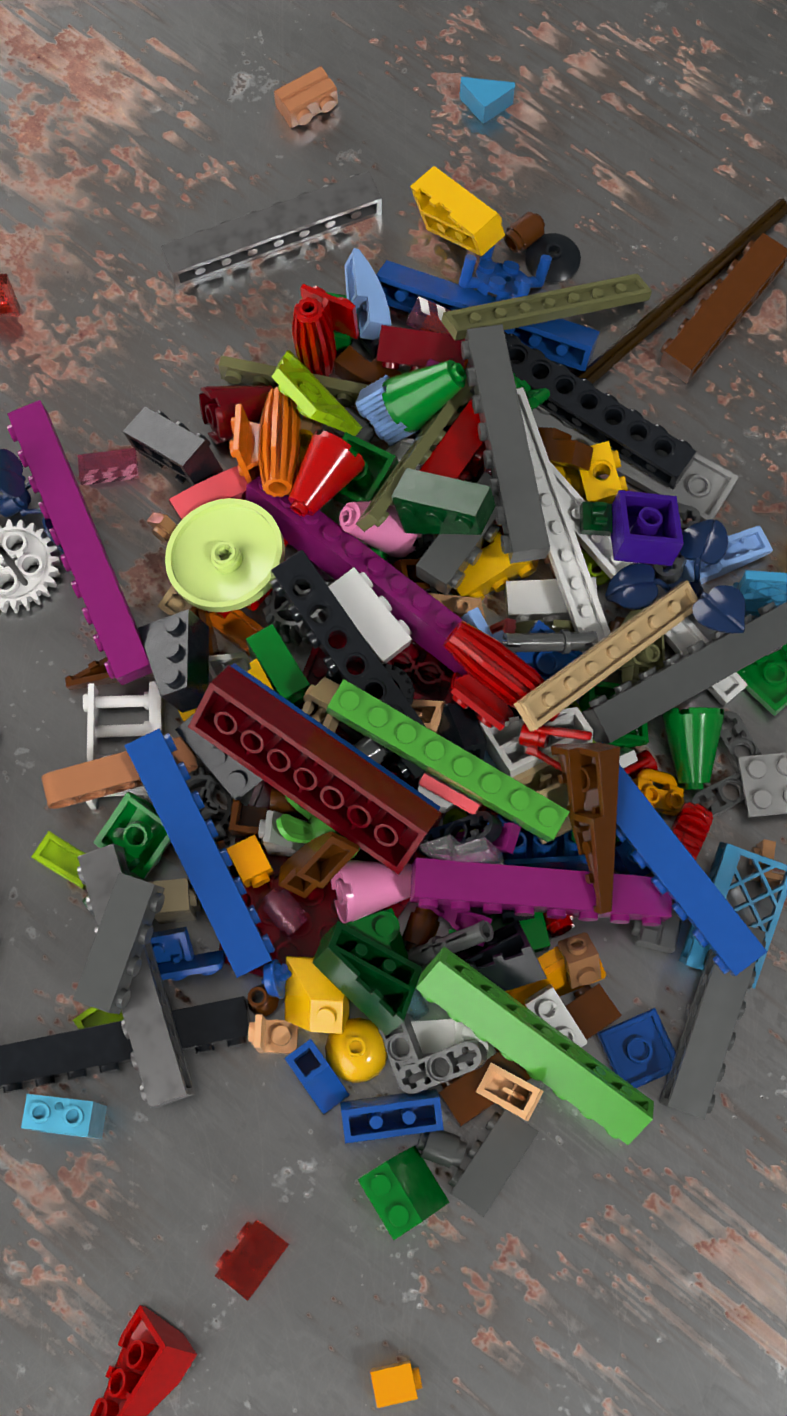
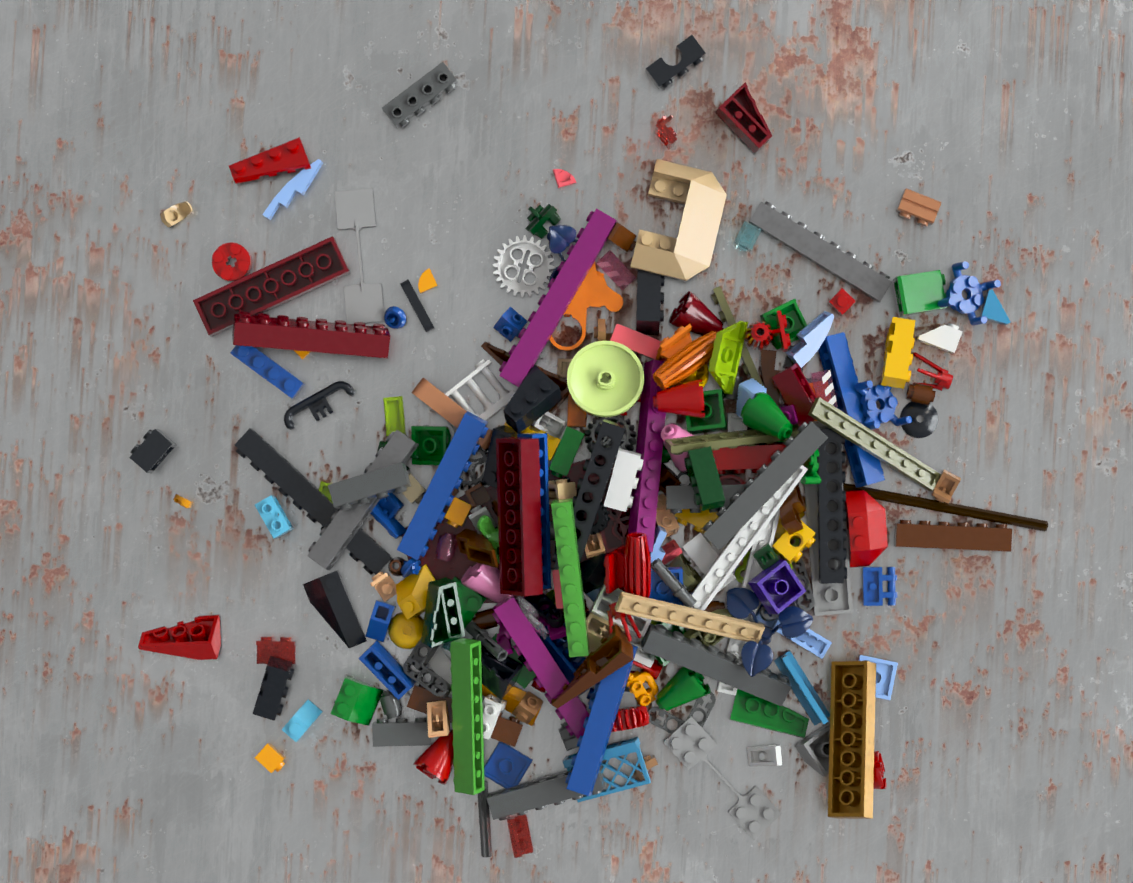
camera: 50 degrees right, 15 degrees up
none -> black wedge [253,656,295,721]
none -> medium azure slope [282,699,323,742]
none -> black wedge [303,570,367,648]
none -> red cone [413,729,454,785]
none -> dark grey axle [478,781,492,857]
none -> blue brick [493,307,528,342]
none -> clear red bracket [507,815,533,858]
none -> orange animal [549,261,623,351]
none -> reddish brown slope [607,222,637,254]
none -> tan slope [630,159,727,281]
none -> dark red wedge [715,82,772,153]
none -> clear light blue brick [734,221,762,252]
none -> red brick [827,288,856,316]
none -> red wedge [845,490,888,567]
none -> blue plate [862,567,897,606]
none -> slope [893,270,947,317]
none -> red plant [913,352,953,391]
none -> white slope [917,323,963,354]
none -> medium nougat bracket [932,470,961,503]
none -> plate [938,261,1001,326]

